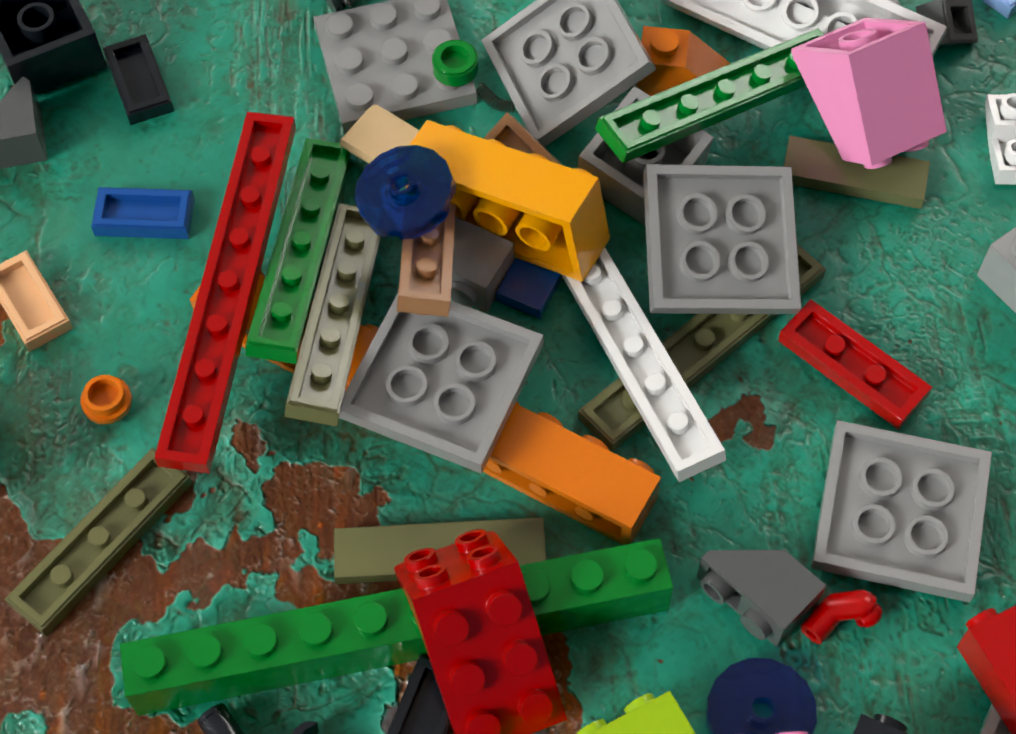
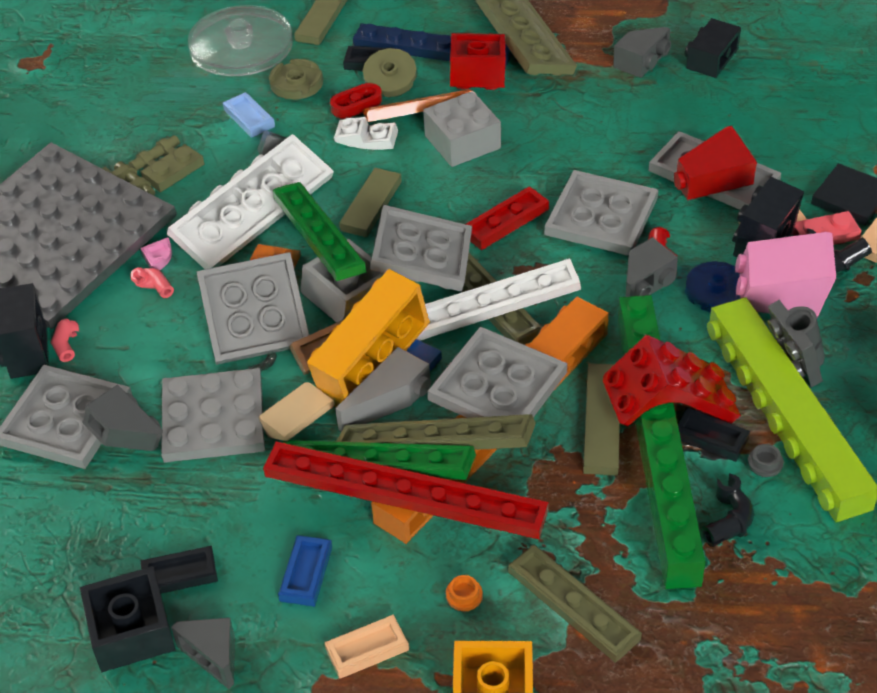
camera: 80 degrees left, 15 degrees down
clear blue plate [355,145,456,240] -> none
medium nougat plate [396,199,456,317] -> none
green tile [432,40,478,87] -> none
bright pink slope [791,17,947,169] -> none

